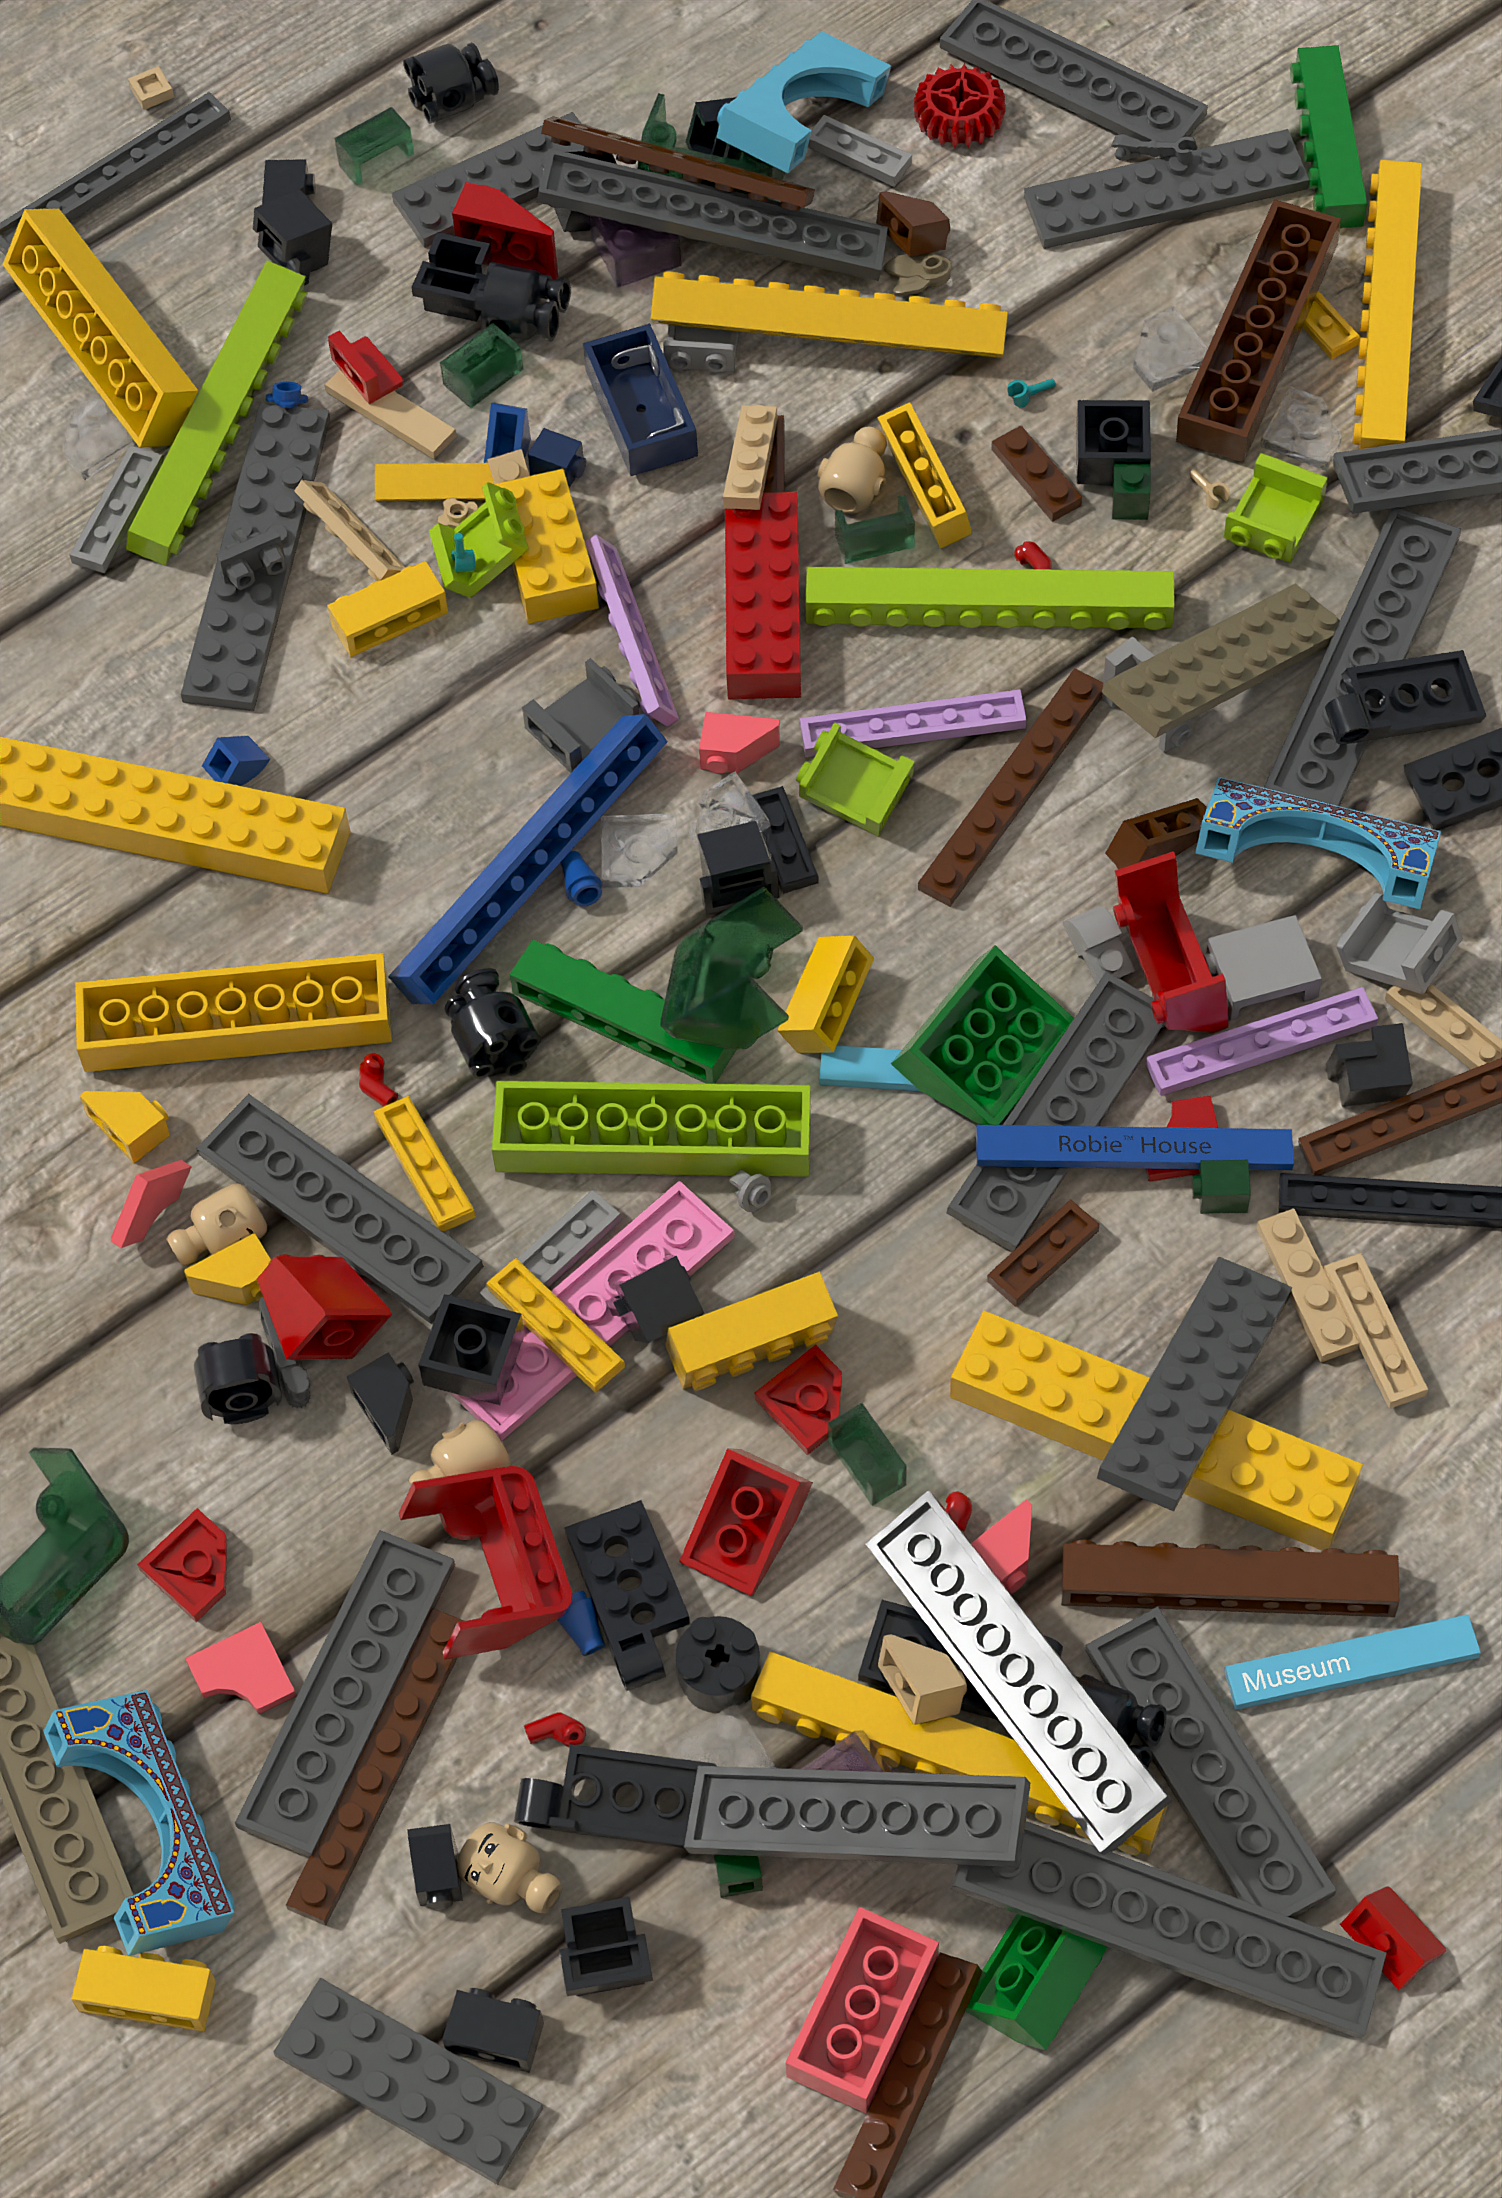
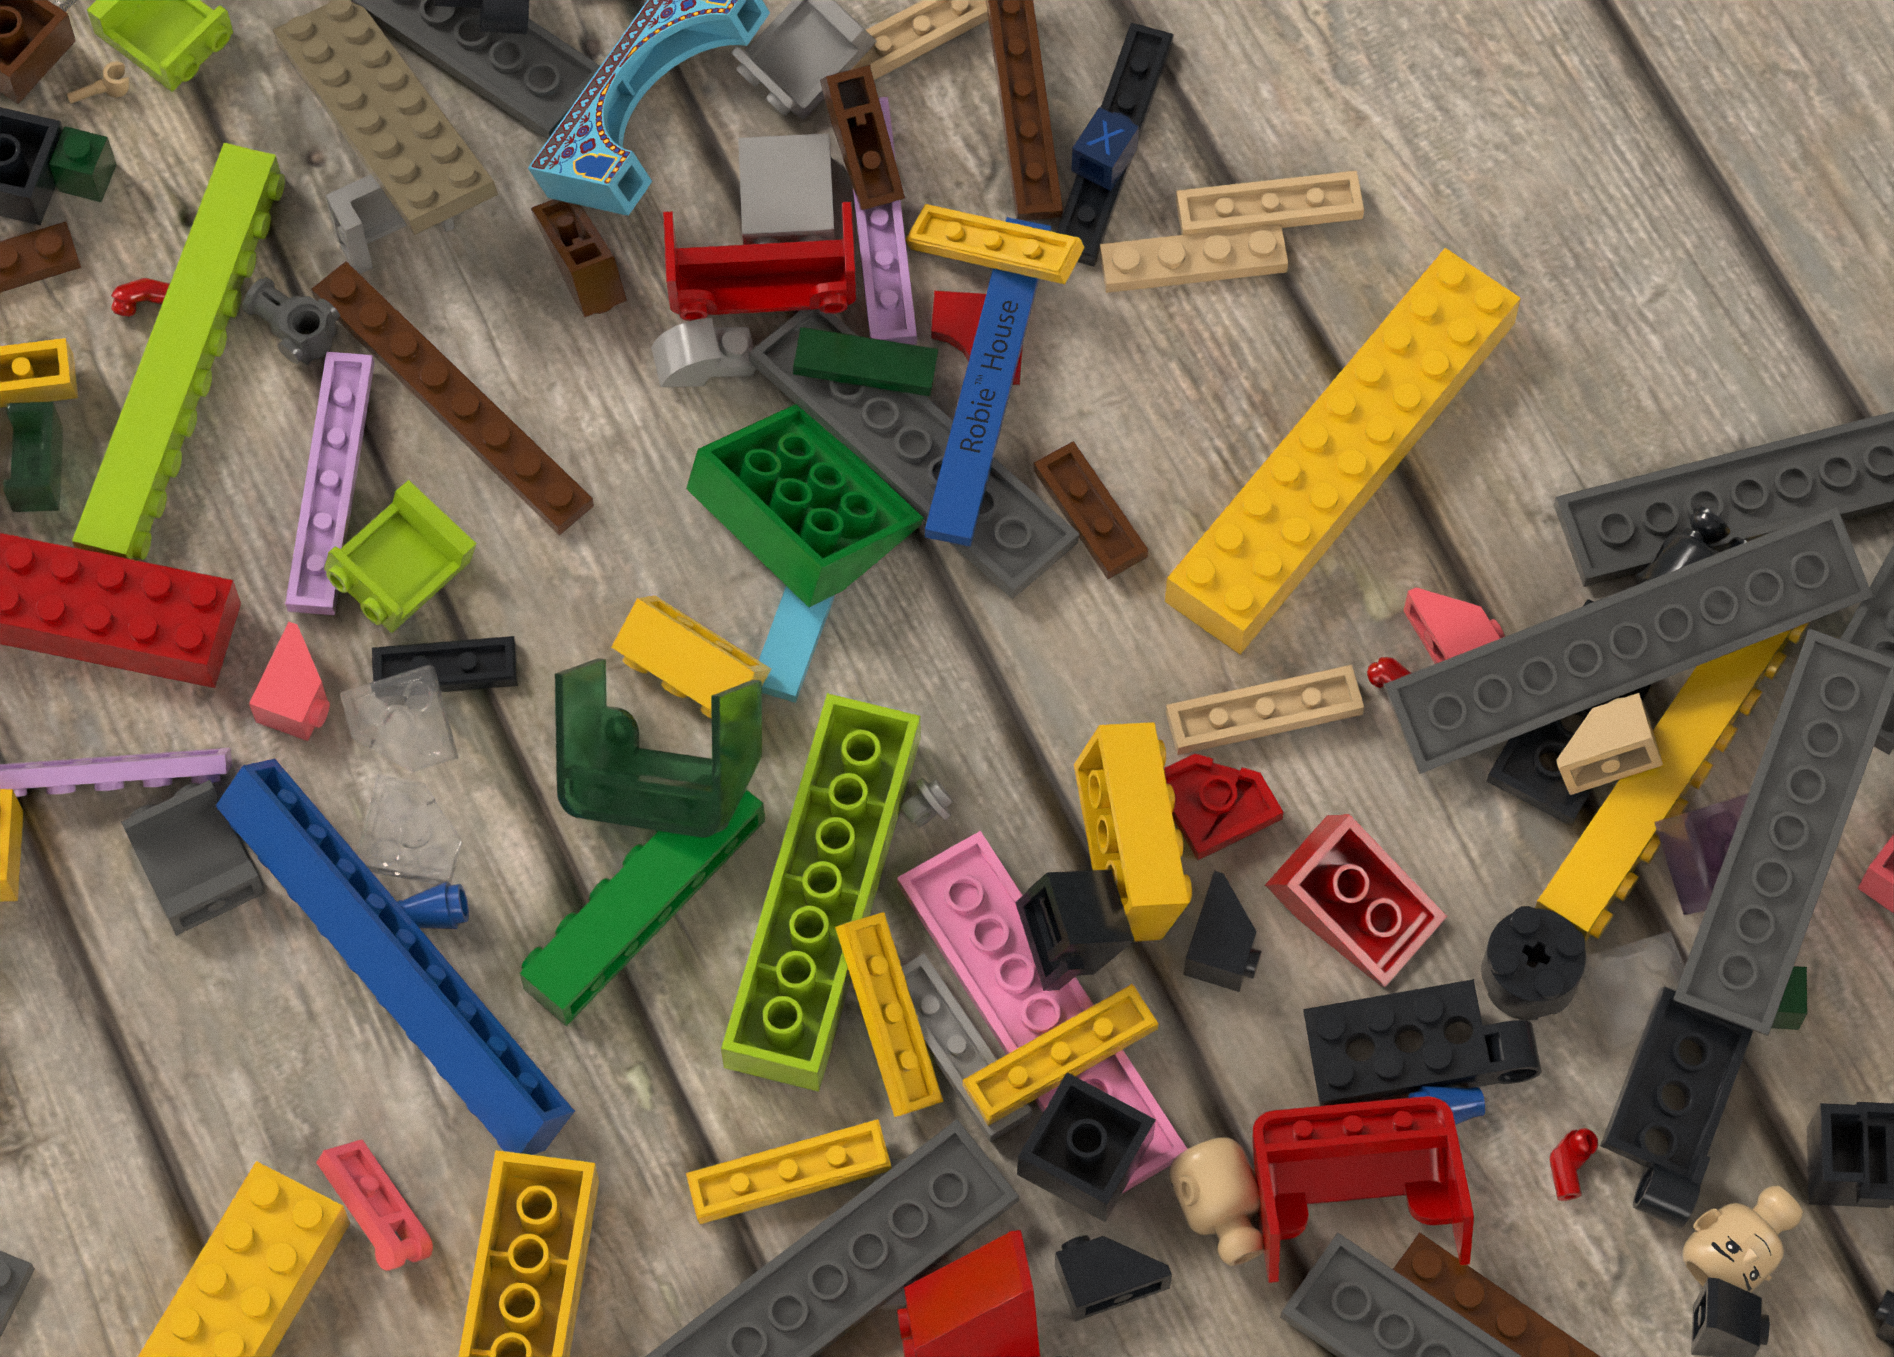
camera: 80 degrees left, 5 degrees up
blue brick [202,736,270,786] -> none
red arm [359,1053,398,1107] -> none
black piece [444,968,541,1079] -> none
black plate [697,821,780,915] -> none
clear green panel [828,1403,907,1506] -> none
reddish brown brick [1061,1540,1400,1617] -> none
dark grey plate [1097,1257,1292,1511] -> none
dark green brick [1191,1159,1251,1214] -> none
medium azure tile [1224,1614,1481,1710] -> none
black plate [1326,1023,1413,1107] -> none
none -> dark grey connector [242,277,340,366]
none -> coral plate [316,1139,433,1271]
none -> dark green tile [793,327,938,397]
none -> reddish brown slope [820,65,906,211]
none -> yellow tile [835,912,944,1117]
none -> yellow tile [905,204,1085,285]
none -> dark blue brick [1071,107,1139,191]
none -> tan plate [1166,665,1364,755]
none -> black slope [1183,871,1262,992]

